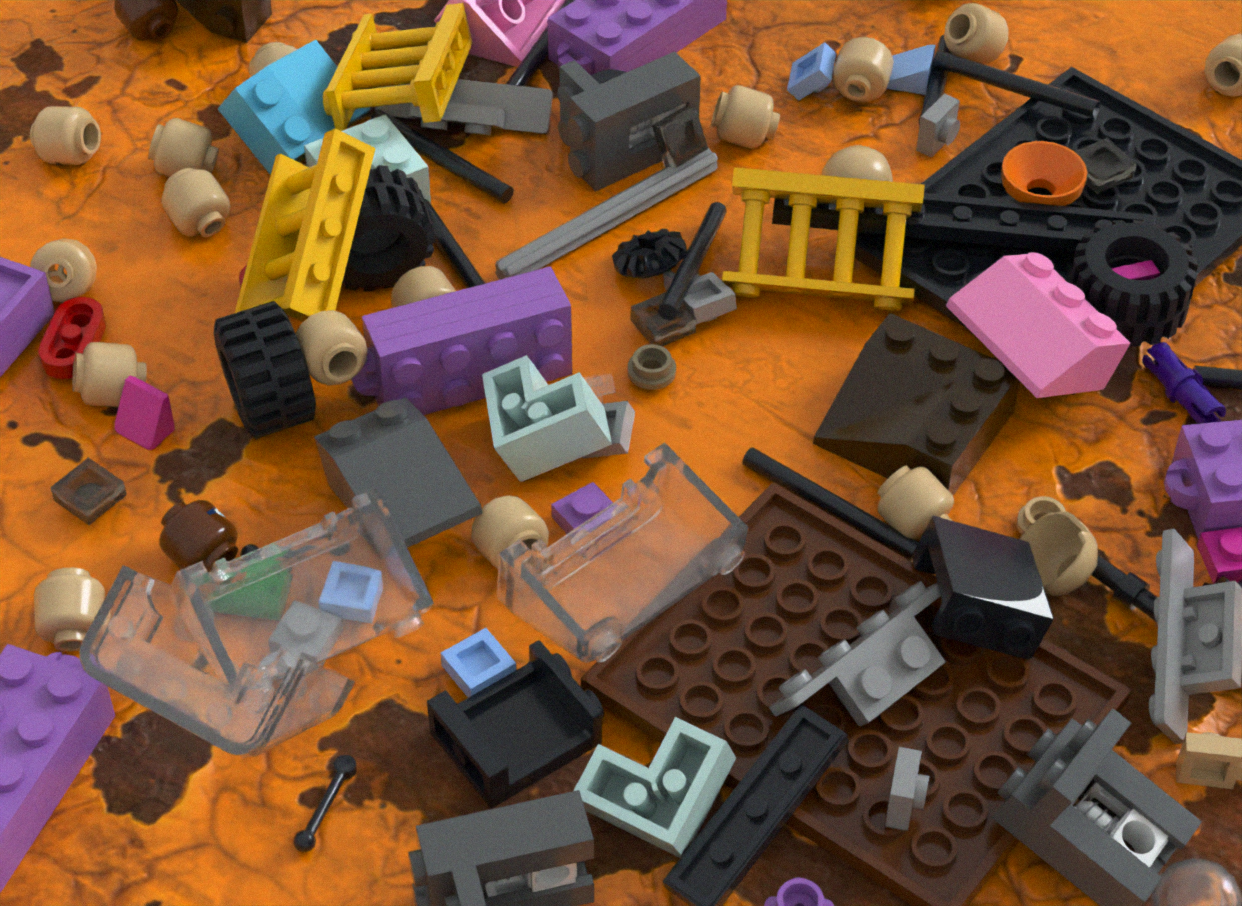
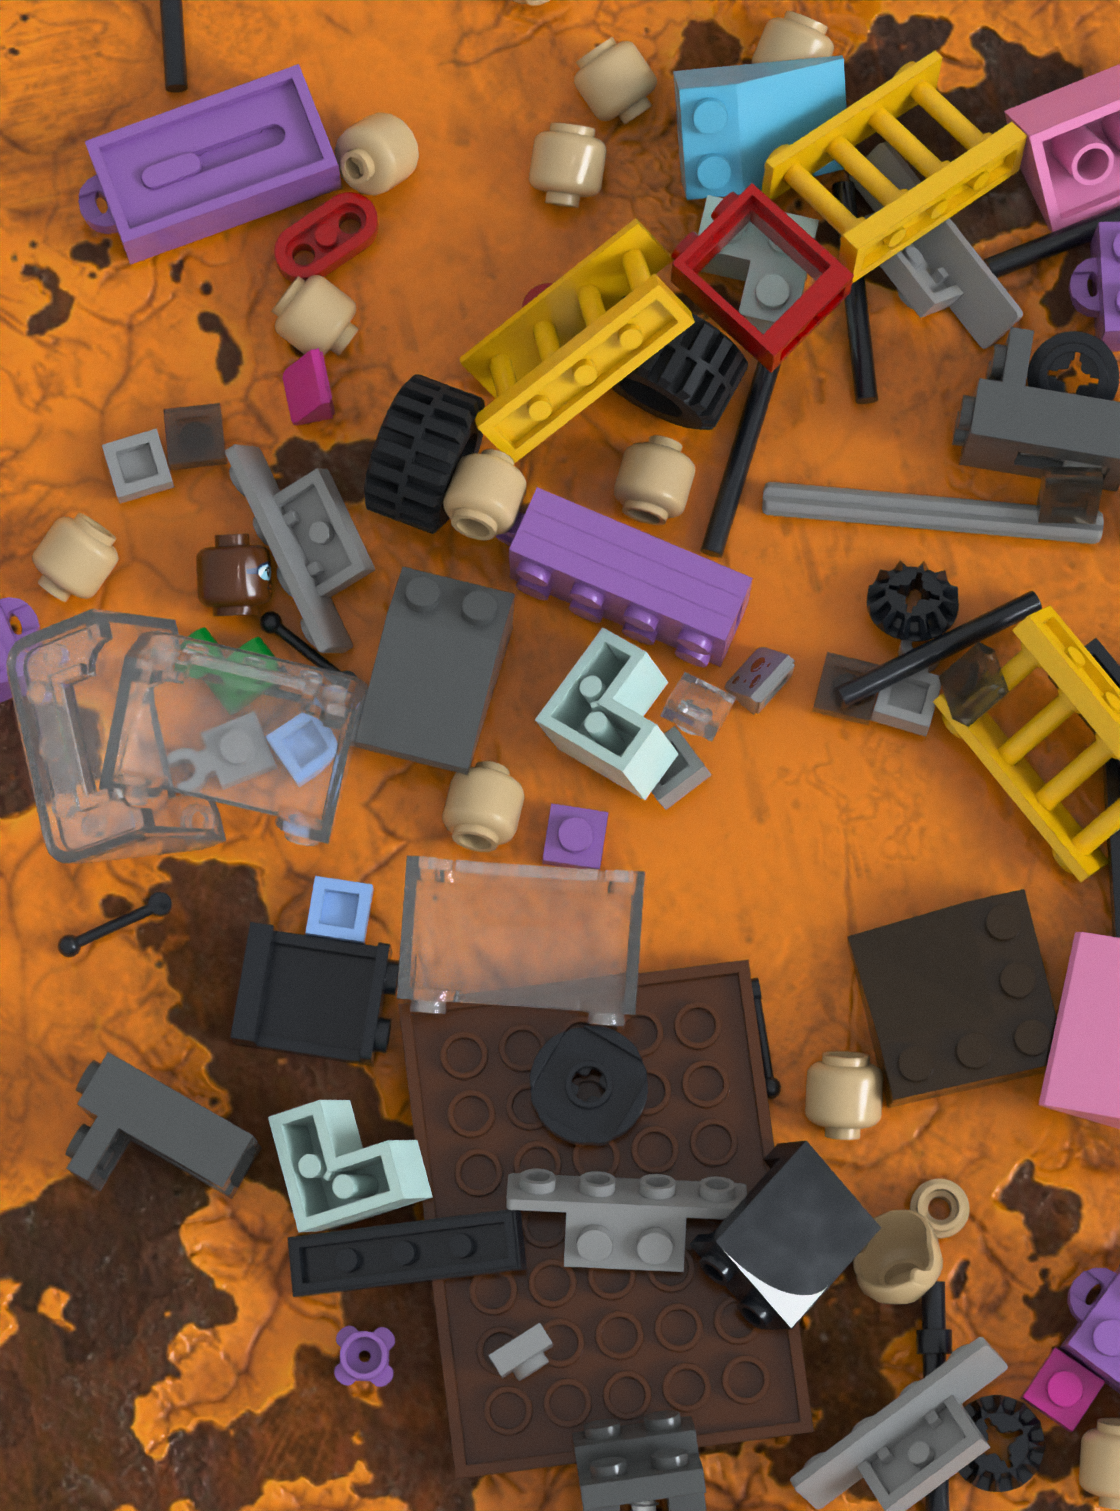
camera: 45 degrees right, 30 degrees up
dark tan plate [627,344,676,390] -> none
black bar [742,447,919,562] -> none
none -> light grey plate [102,428,175,504]
none -> light grey bracket [225,444,376,653]
none -> black plate [530,1025,648,1146]
none -> red window [671,183,854,373]
none -> light grey slope [725,647,795,715]
none -> clear smoke plate [939,642,1009,727]

